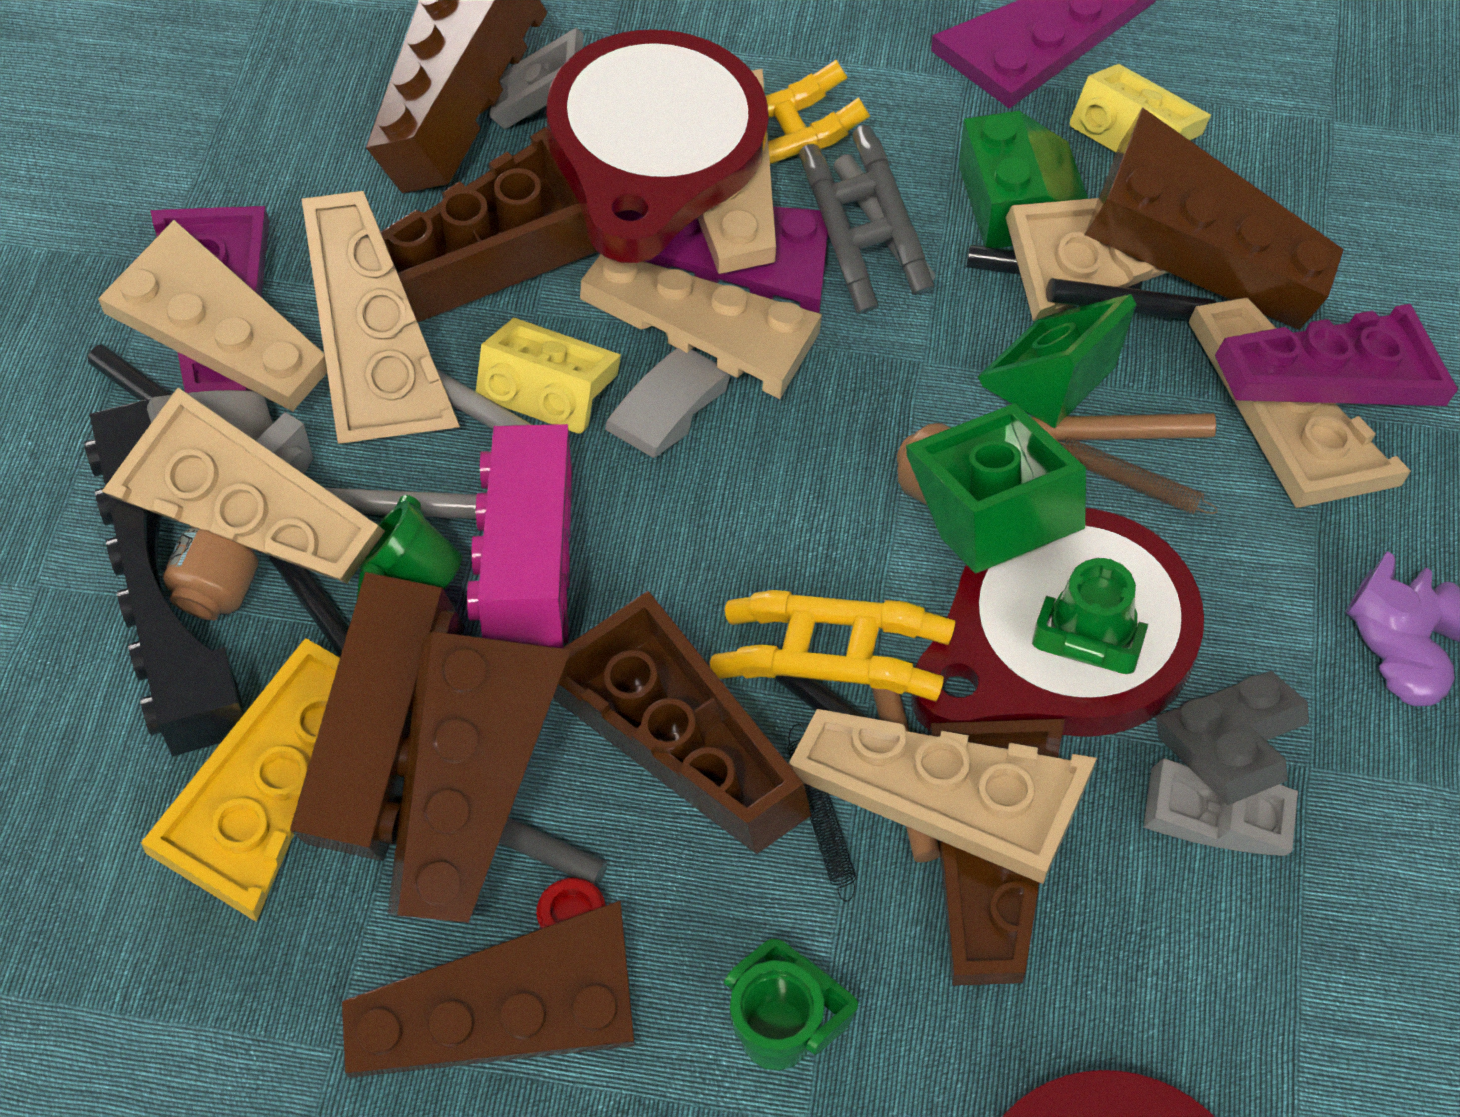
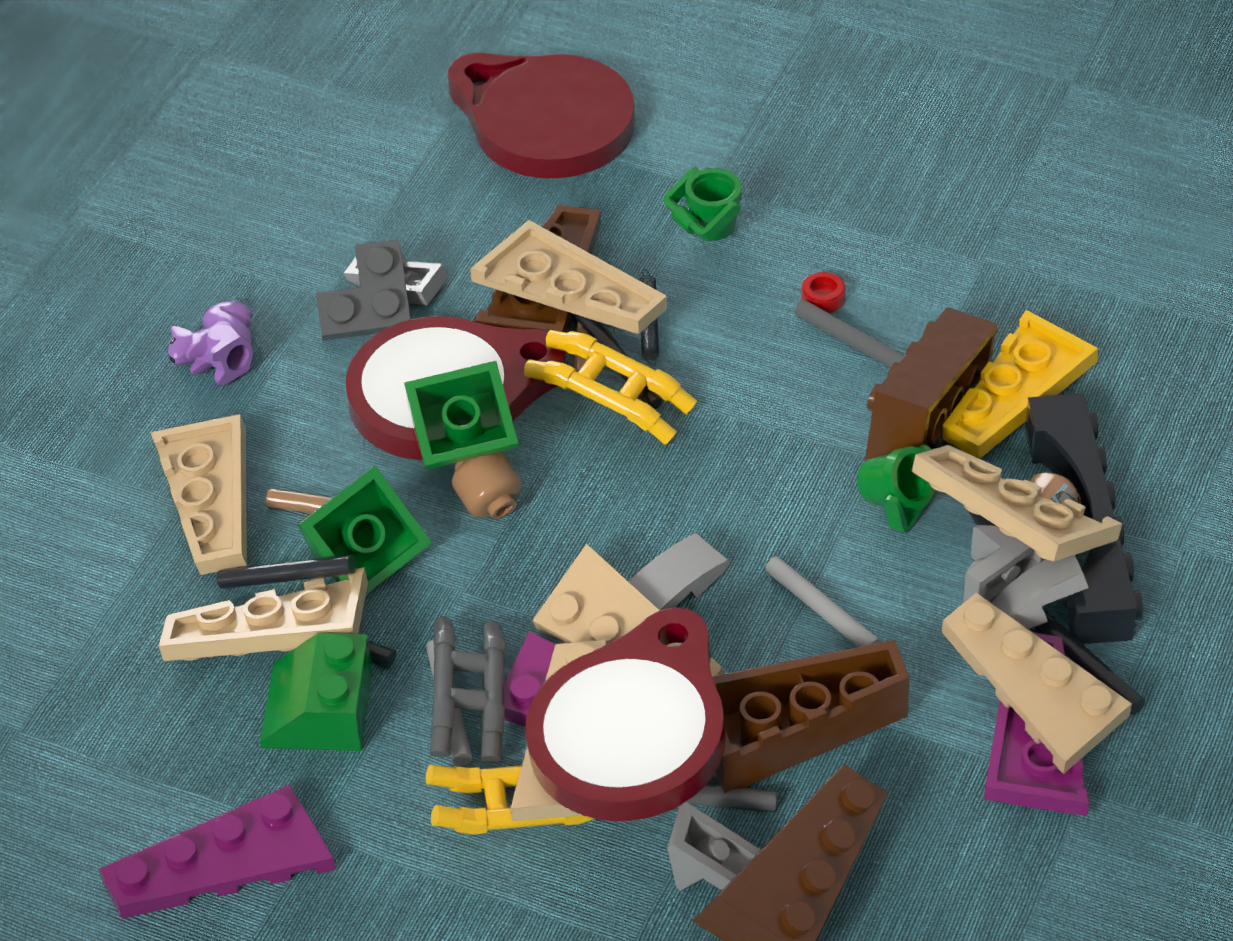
camera: 165 degrees left, 10 degrees down
tan wing [302,191,460,444] -> none
light grey bar [325,488,477,519] -> none
reddish brown wing [342,900,635,1078] -> none
reddish brown wedge [387,631,570,923] -> none
dark pink wedge [467,424,572,648] -> none
light yellow bracket [476,318,621,434] -> none
reddish brown wedge [553,591,811,855] -> none
green piece [1032,558,1149,674] -> none
medium nougat piece [1058,437,1218,515] -> none
light yellow bracket [1070,64,1211,152] -> none
reddish brown wedge [1085,107,1344,330] -> none
magenta wing [1215,303,1458,406] -> none

